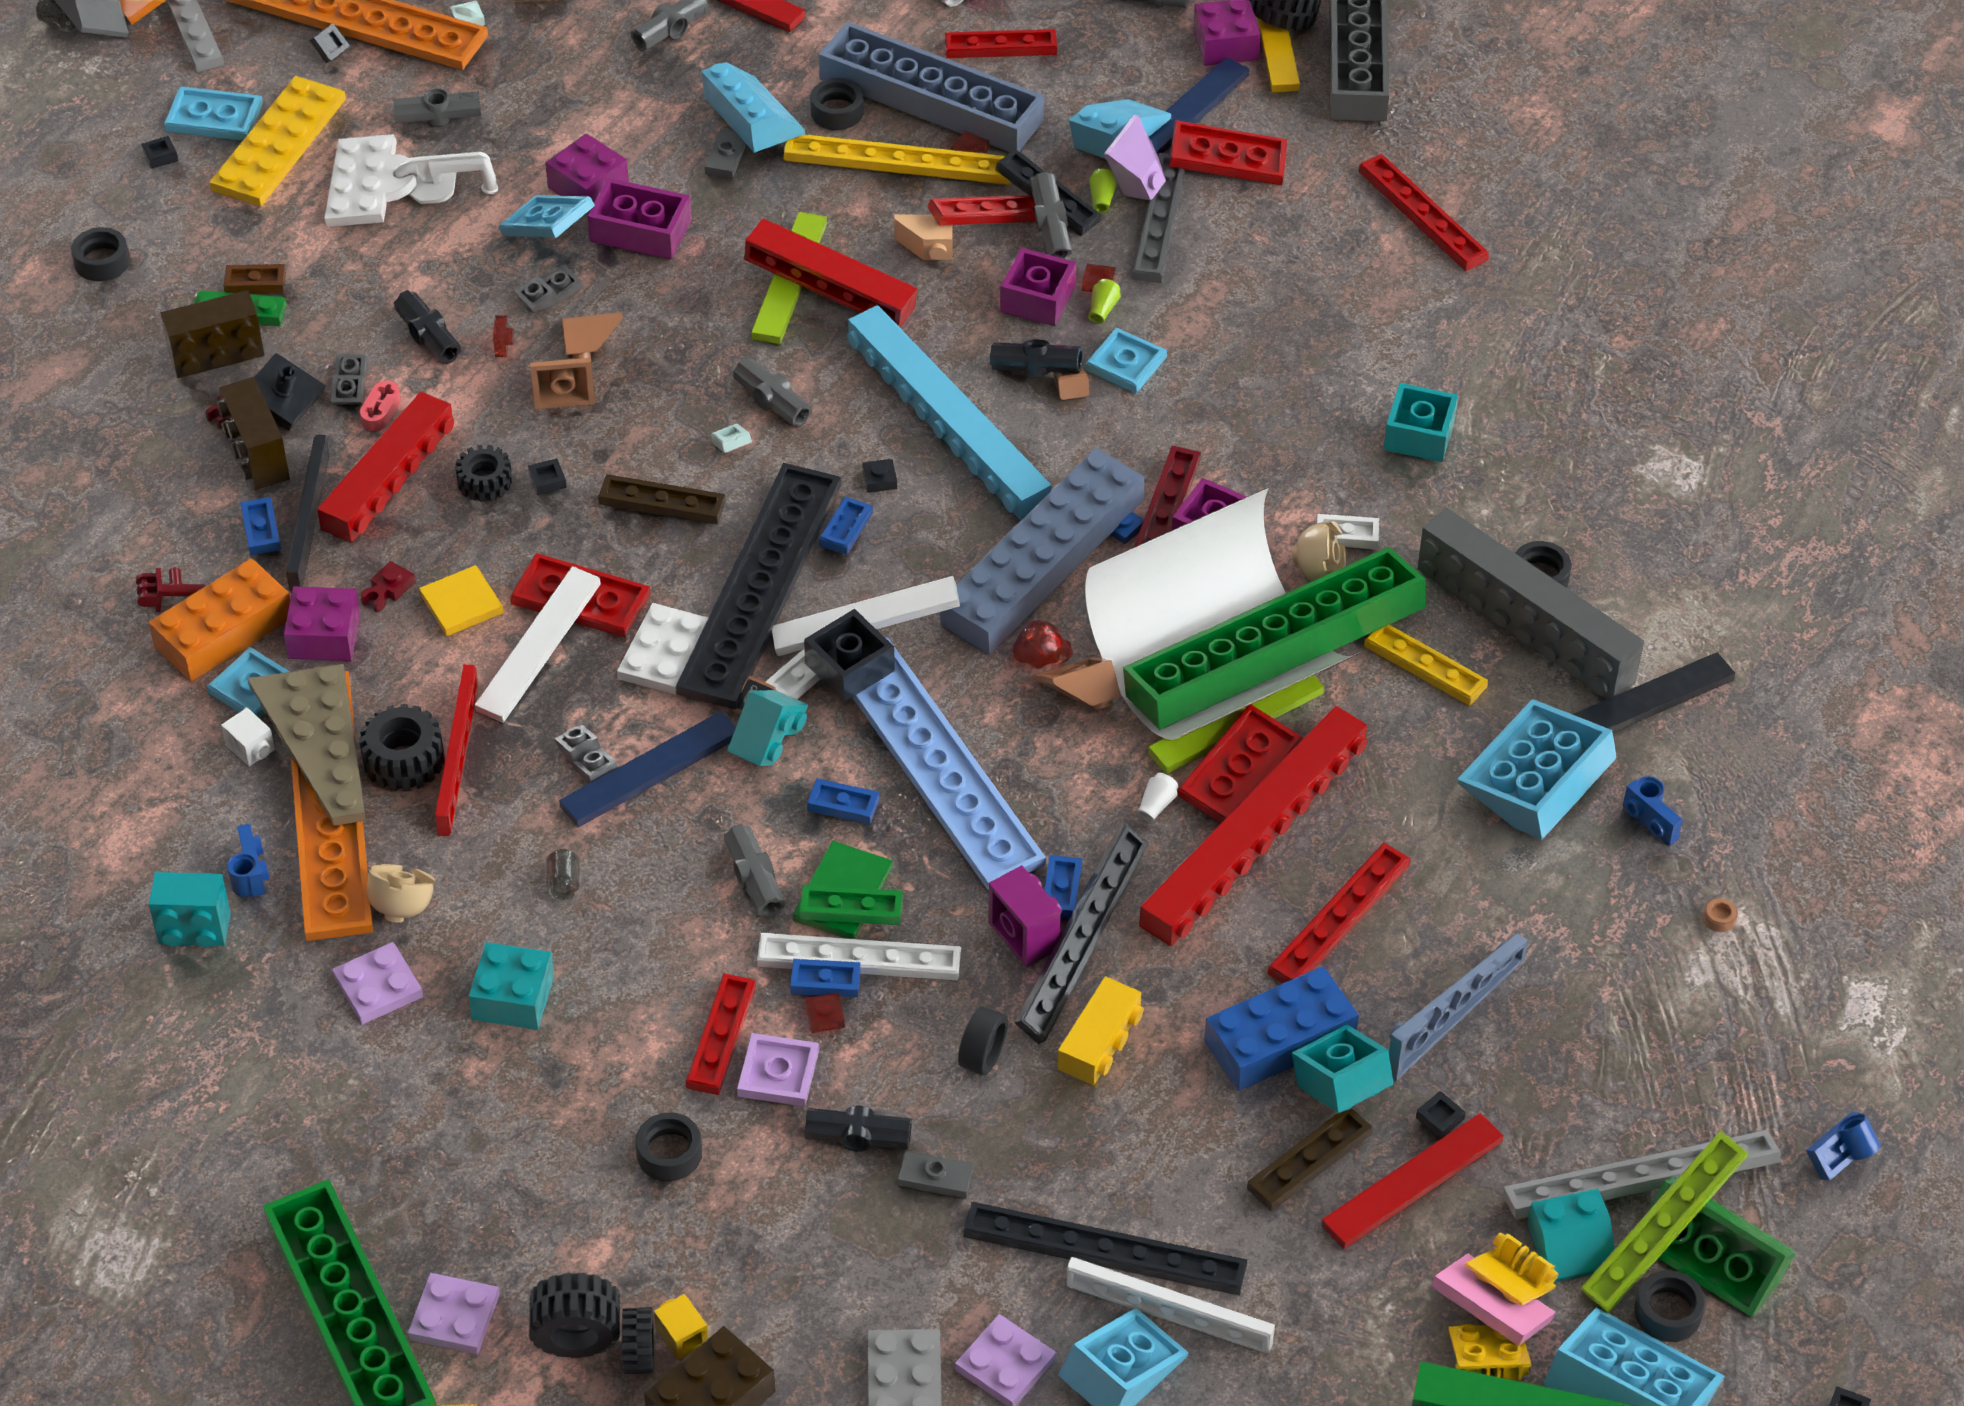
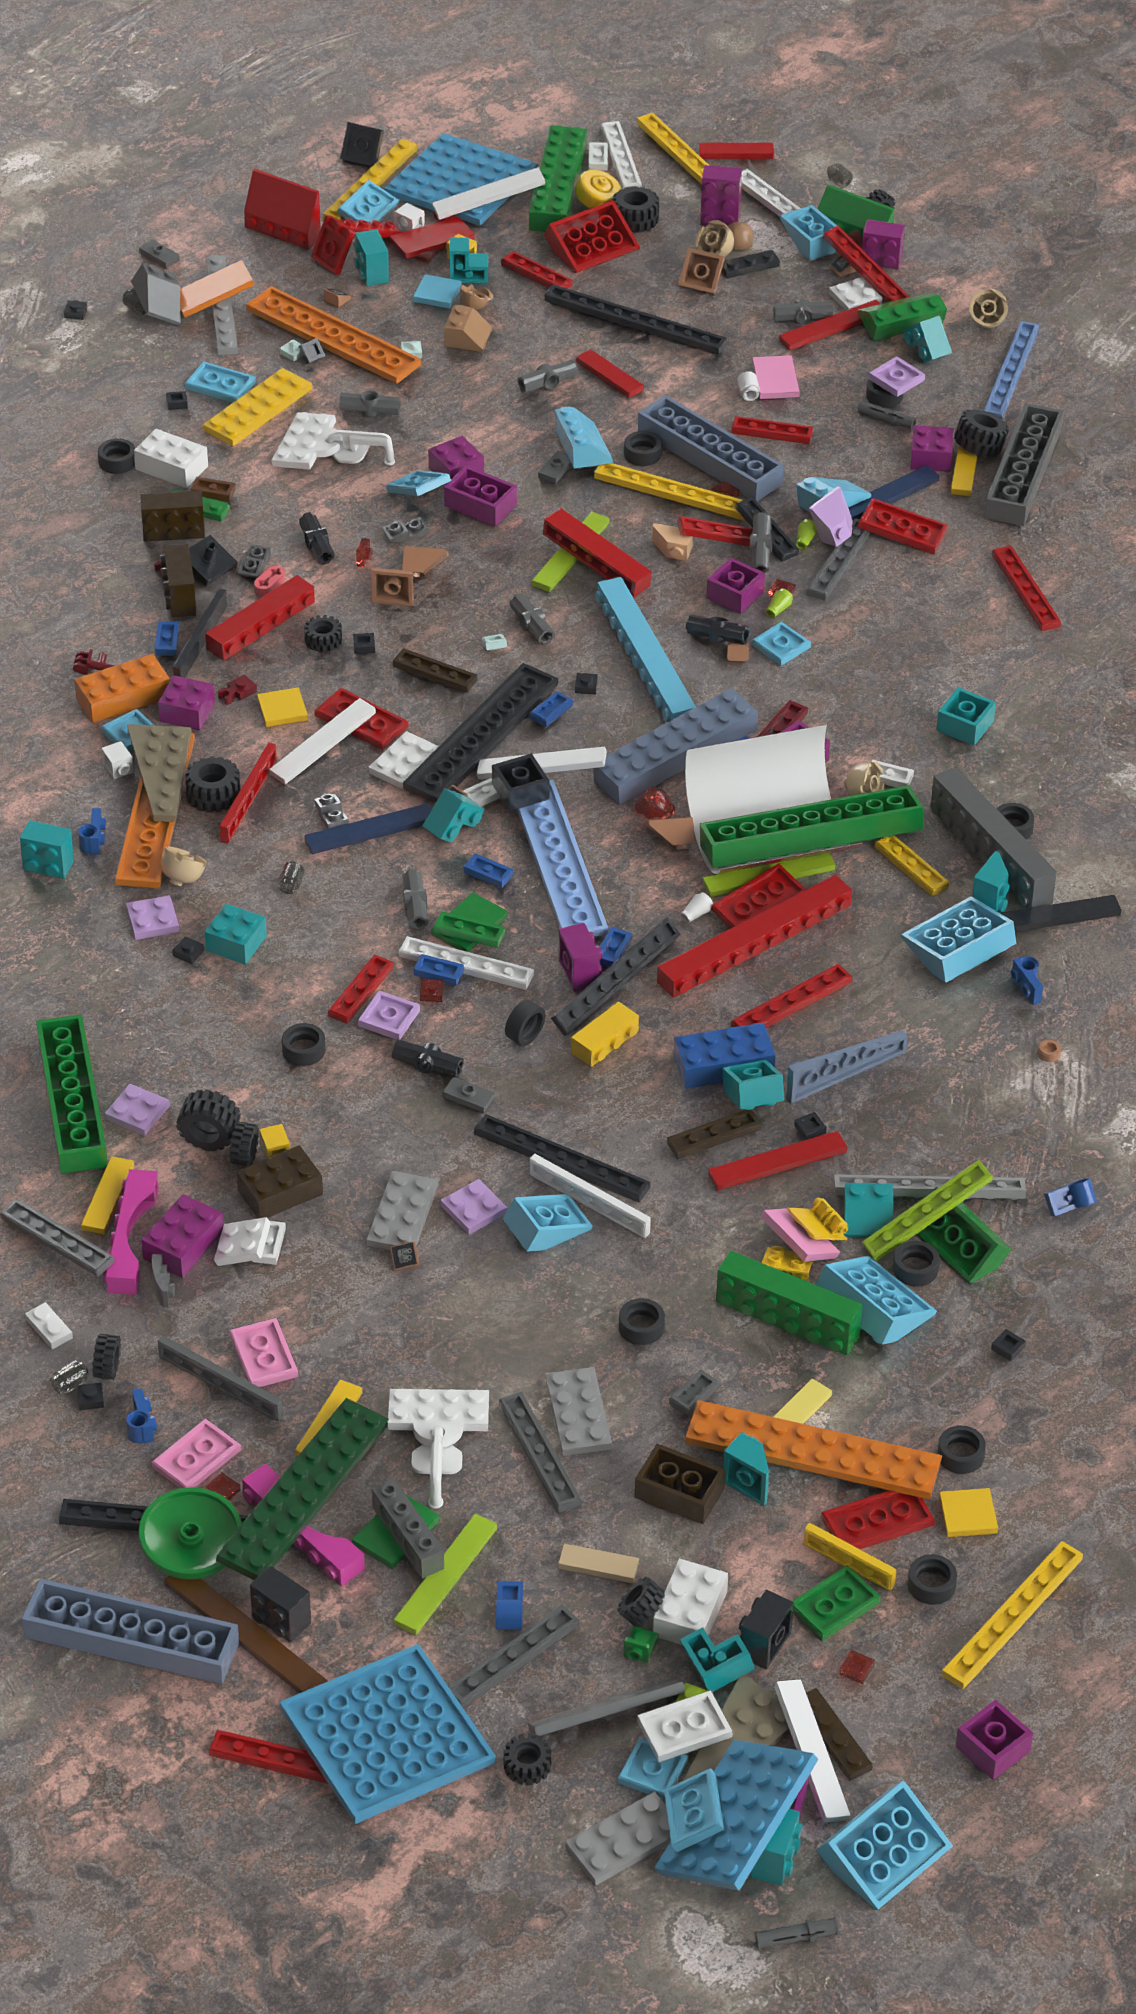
camera: 15 degrees right, 5 degrees down
none -> white brick [134,429,208,488]
none -> black plate [173,936,204,964]
none -> light aqua tile [279,340,302,362]
none -> teal slope [972,851,1010,913]

